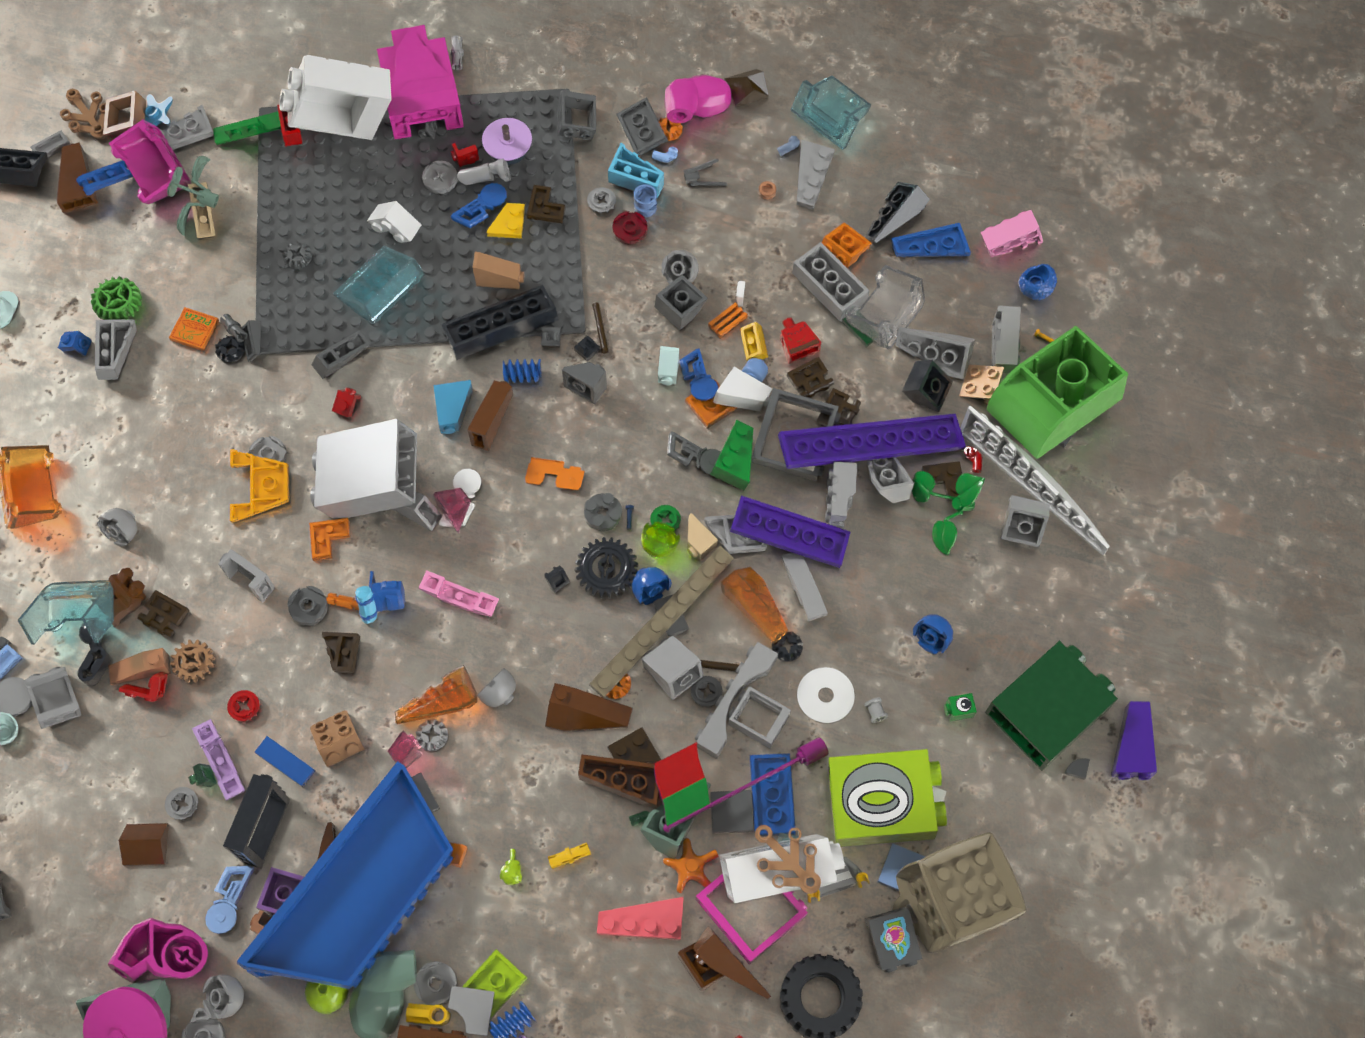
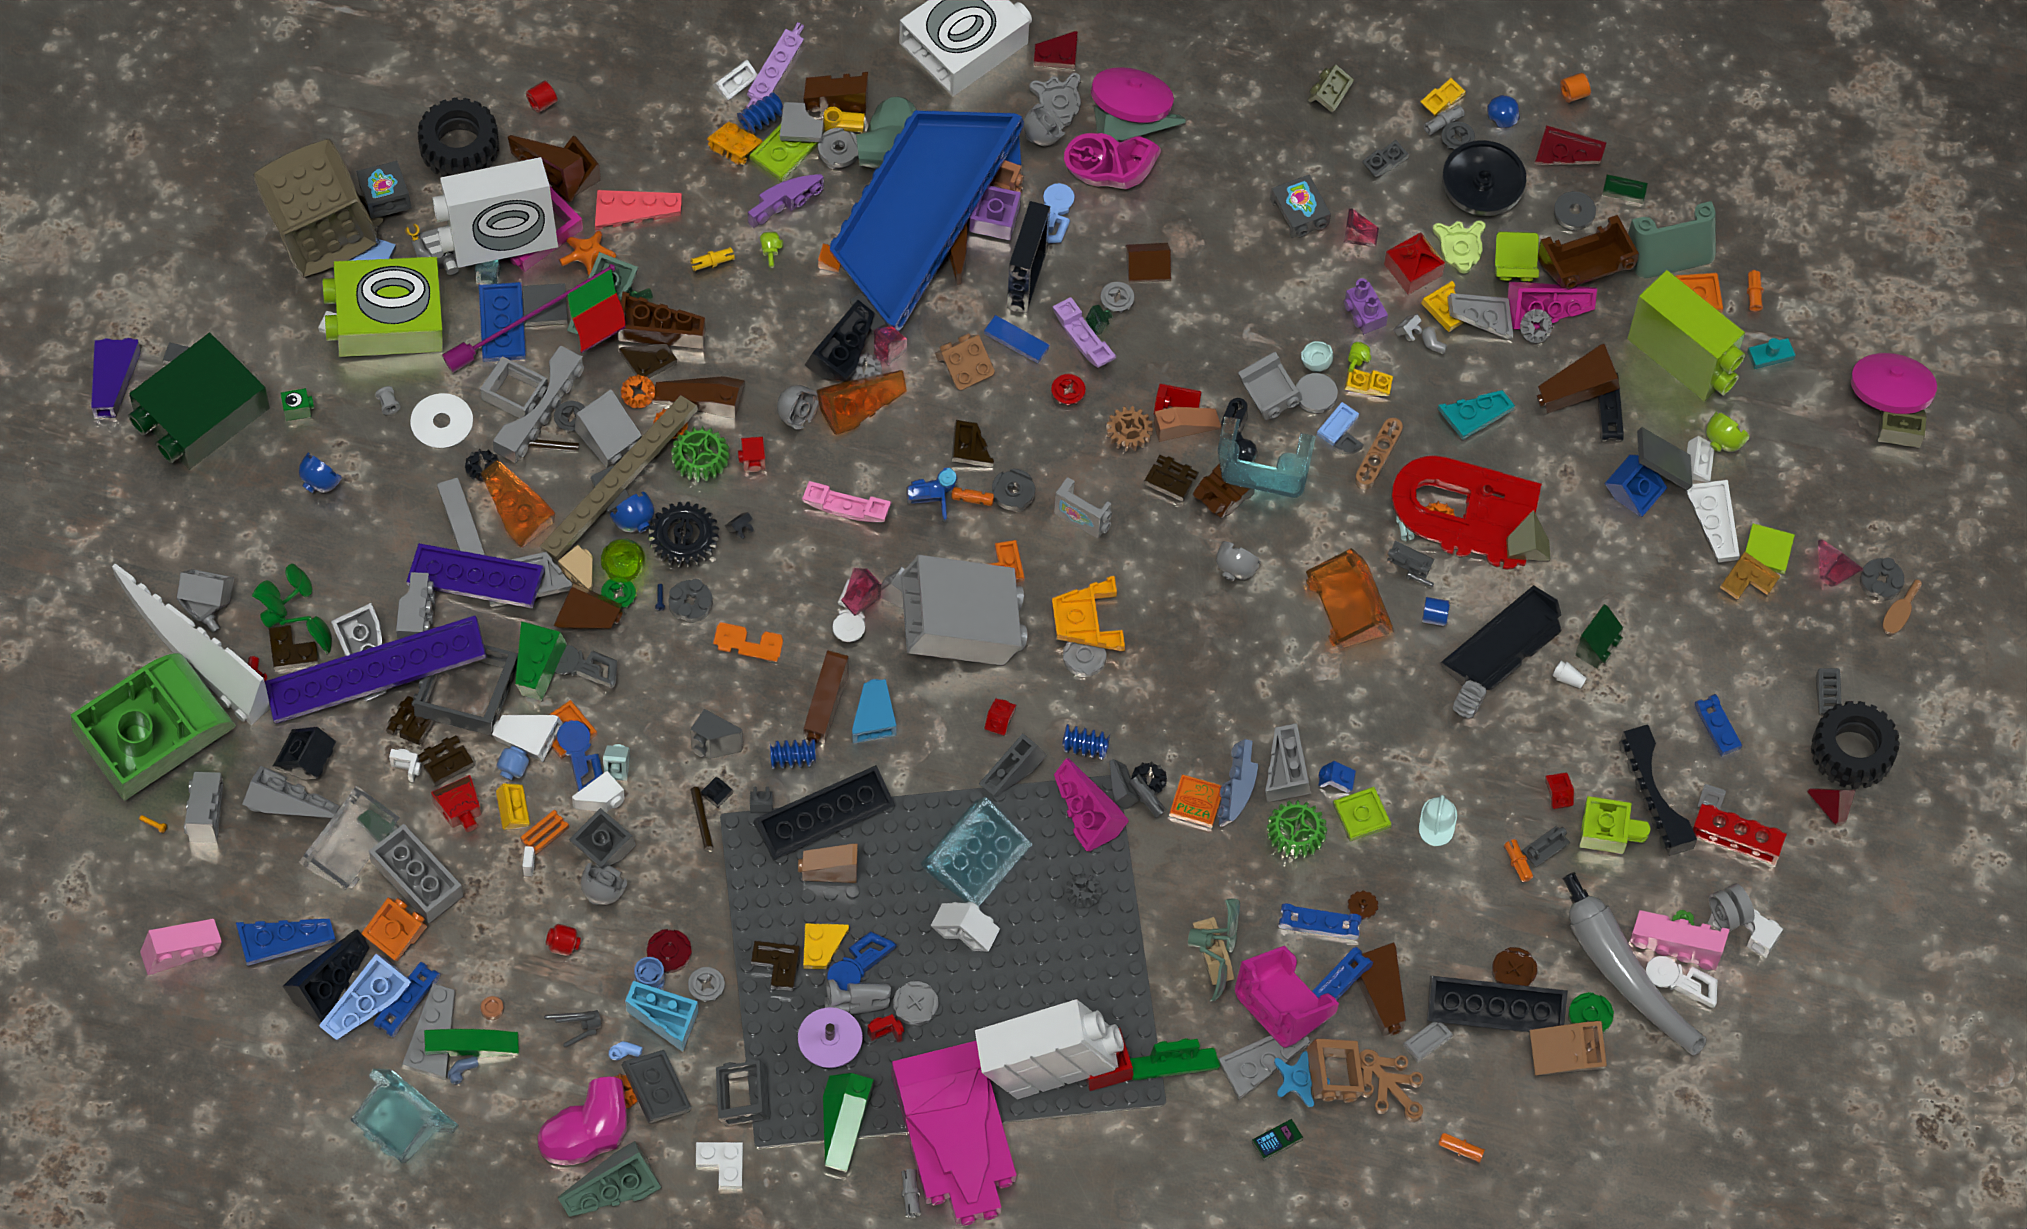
camera: 175 degrees right, 5 degrees down
dark brown slope [724,69,769,107] -> none
medium nougat plant [755,825,821,894] -> none
light nougat hinge [959,364,1004,404] -> none
blue hair [1018,264,1057,300] -> none
none -> light blue wedge [319,954,412,1040]
none -> blue plate [373,962,441,1038]
none -> white bracket [389,749,422,782]
none -> green slope [424,1029,519,1058]
none -> red head [546,924,581,956]
none -> reddish brown slope [554,582,623,628]
none -> sand green wedge [558,1141,661,1217]
none -> white slope [572,771,625,812]
none -> orange gear [621,374,655,408]
none -> bright green gear [671,426,730,483]
none -> white plate [696,1142,743,1189]
none -> light orange hinge [707,121,763,165]
none -> red brick [738,436,765,472]
none -> medium lavender slope [748,174,824,228]
none -> black wedge [805,300,874,381]
none -> green wedge [823,1073,874,1172]
none -> dark pink wedge [1054,758,1129,851]
none -> blue piece [1062,724,1110,760]
none -> sand blue slope [1218,739,1258,827]
none -> tile [1252,1119,1303,1161]
none -> blue plate [1279,903,1362,940]
none -> lime tile [1333,787,1392,842]
none -> reddish brown piece [1348,890,1378,920]
none -> orange axle [1439,1133,1485,1163]

